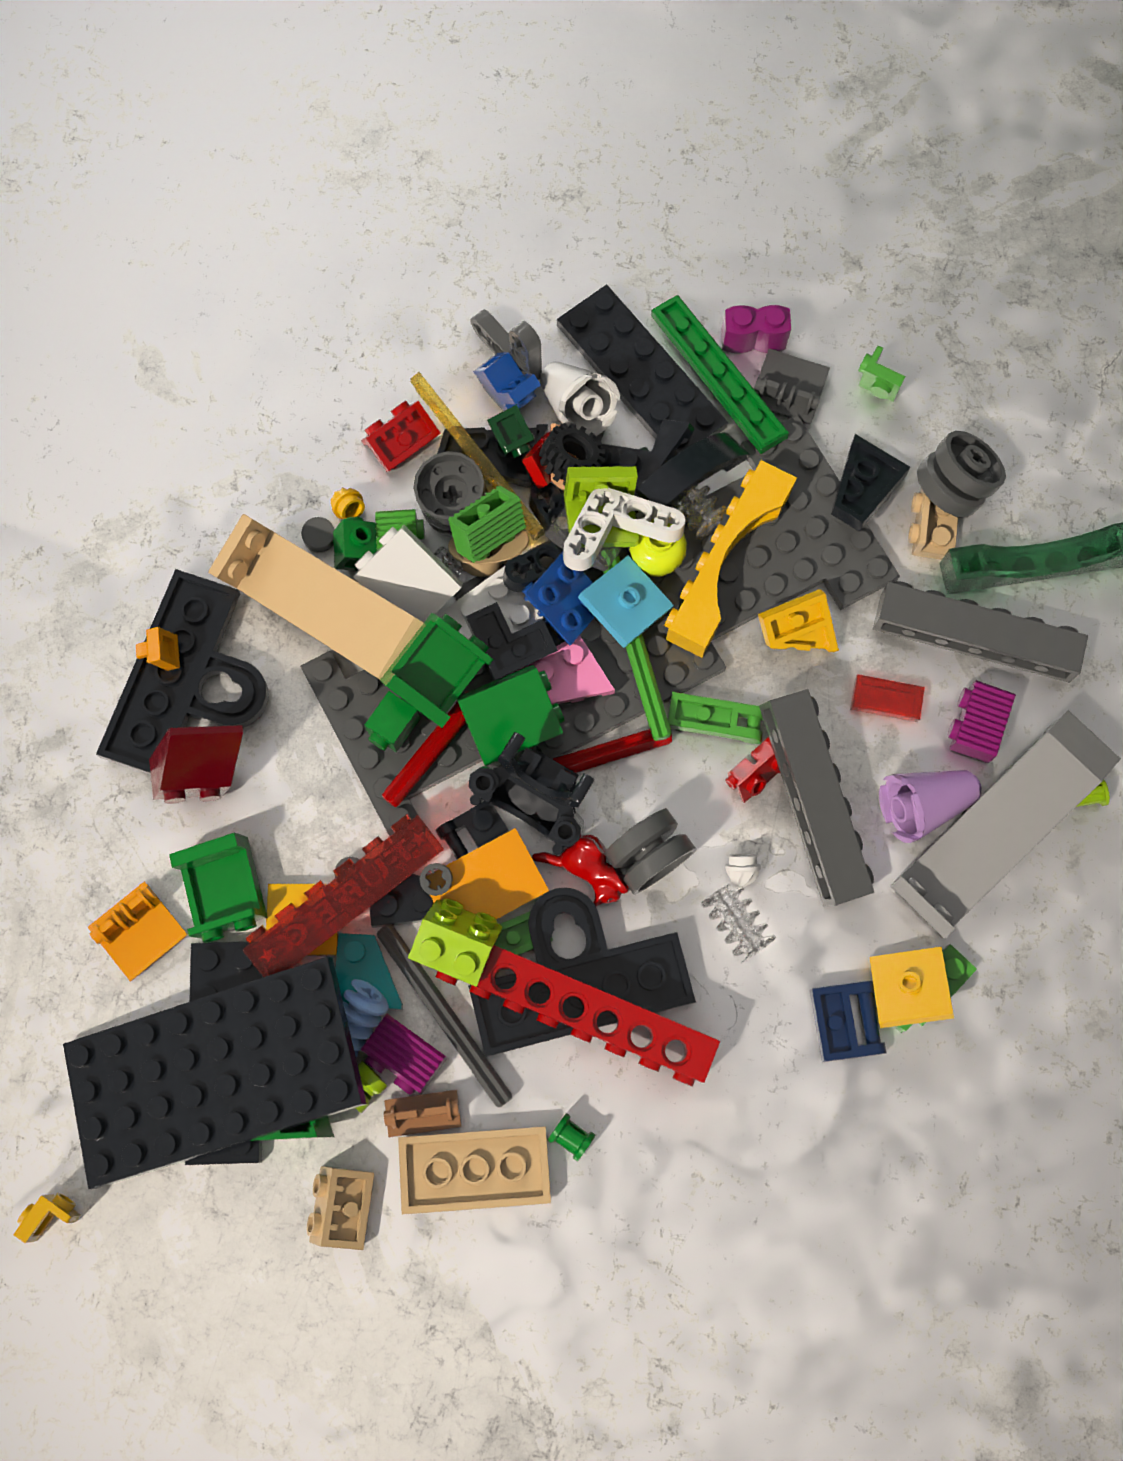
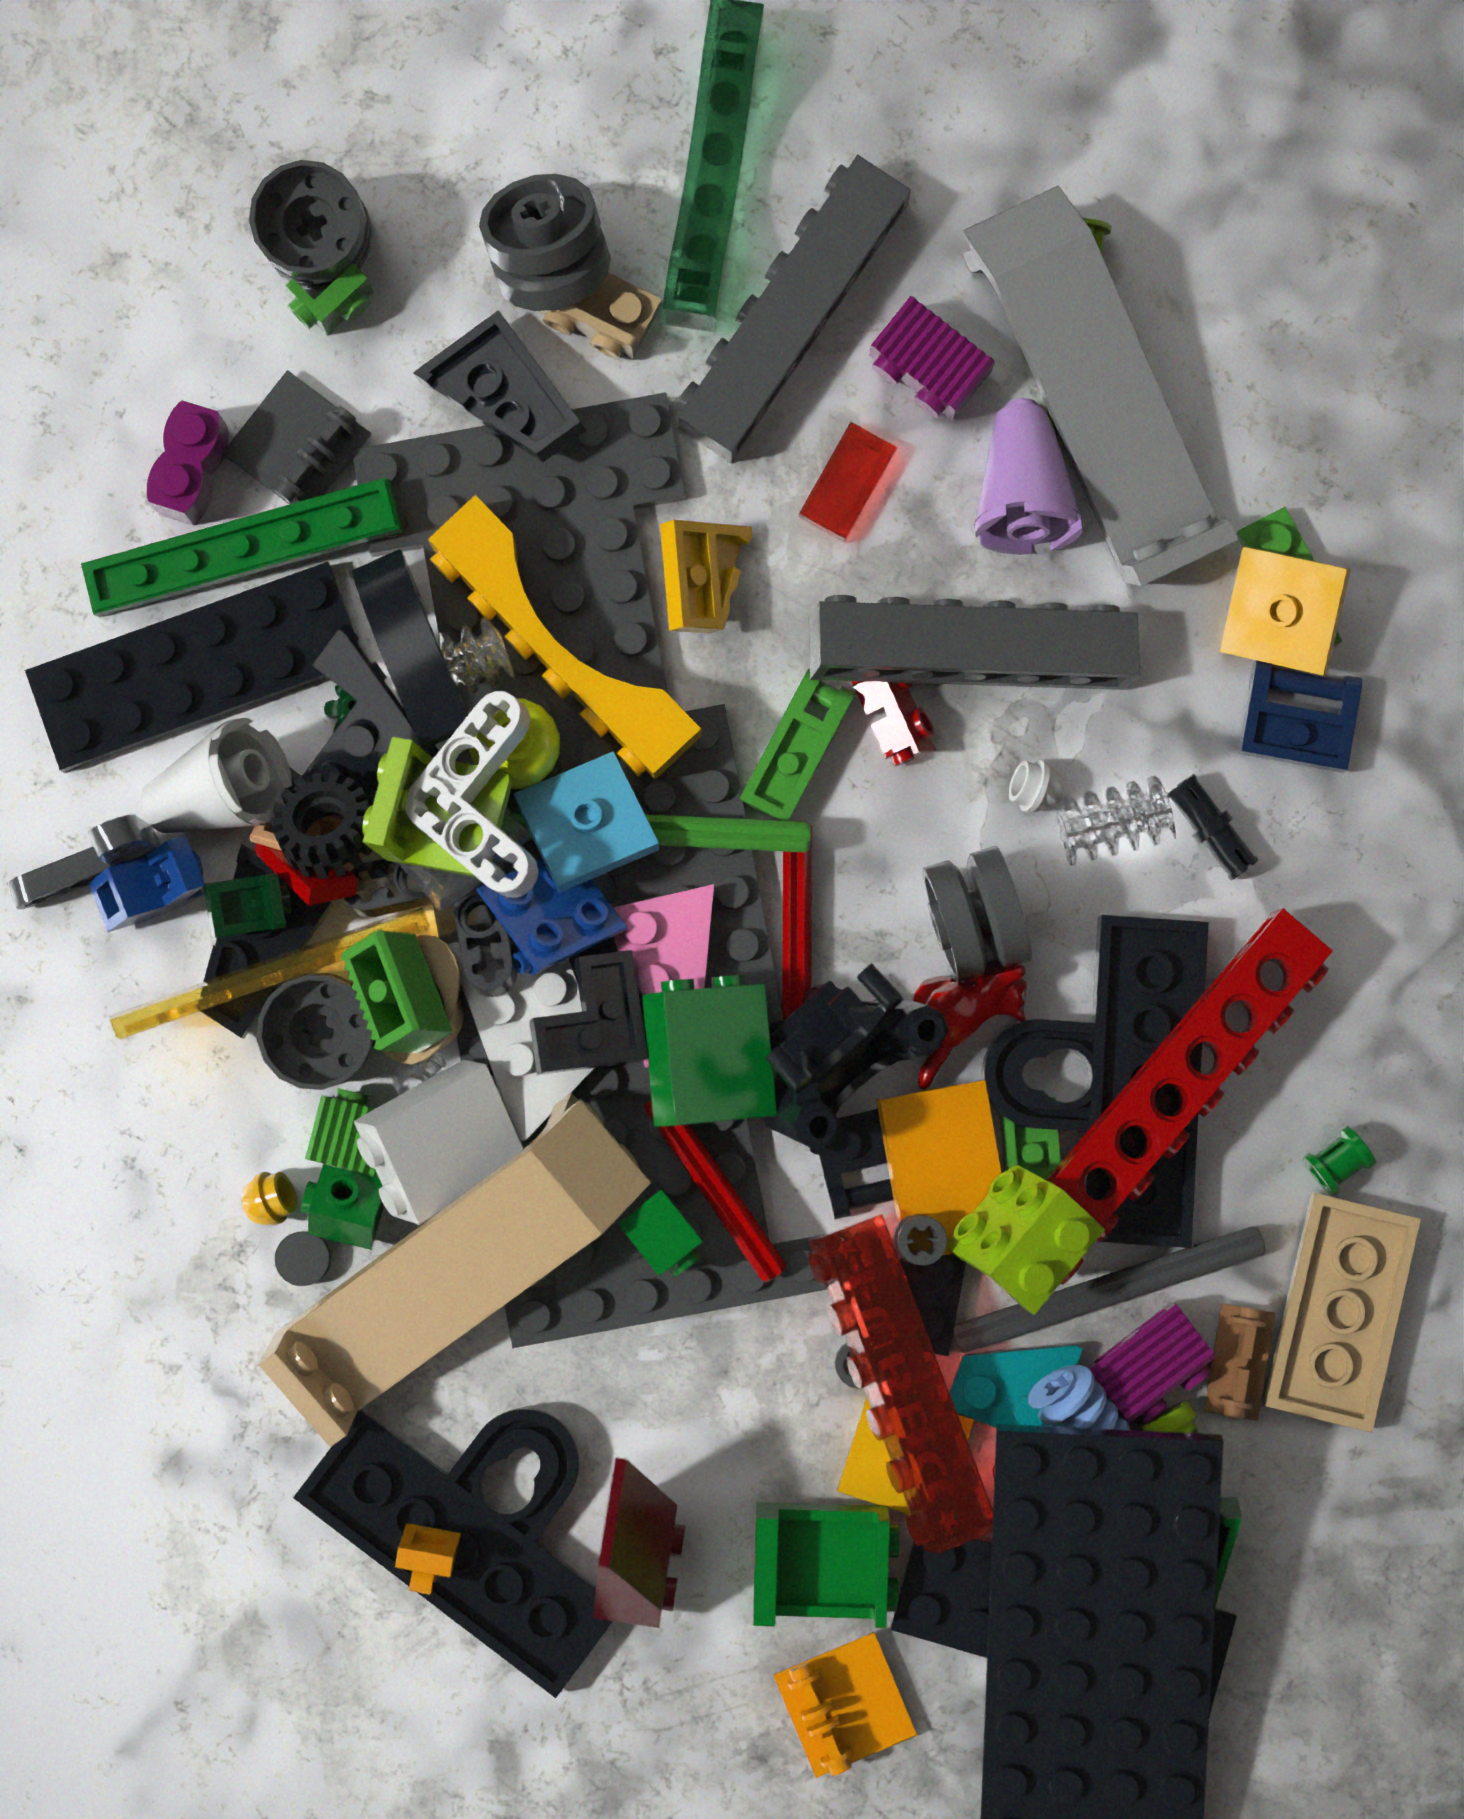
camera: 70 degrees left, 10 degrees up
tan bracket [307,1166,374,1250] -> none
red bracket [361,400,441,472] -> none
green panel [380,613,494,728] -> none
none -> dark grey wheel [249,160,373,290]
none -> black pin [1166,774,1259,881]

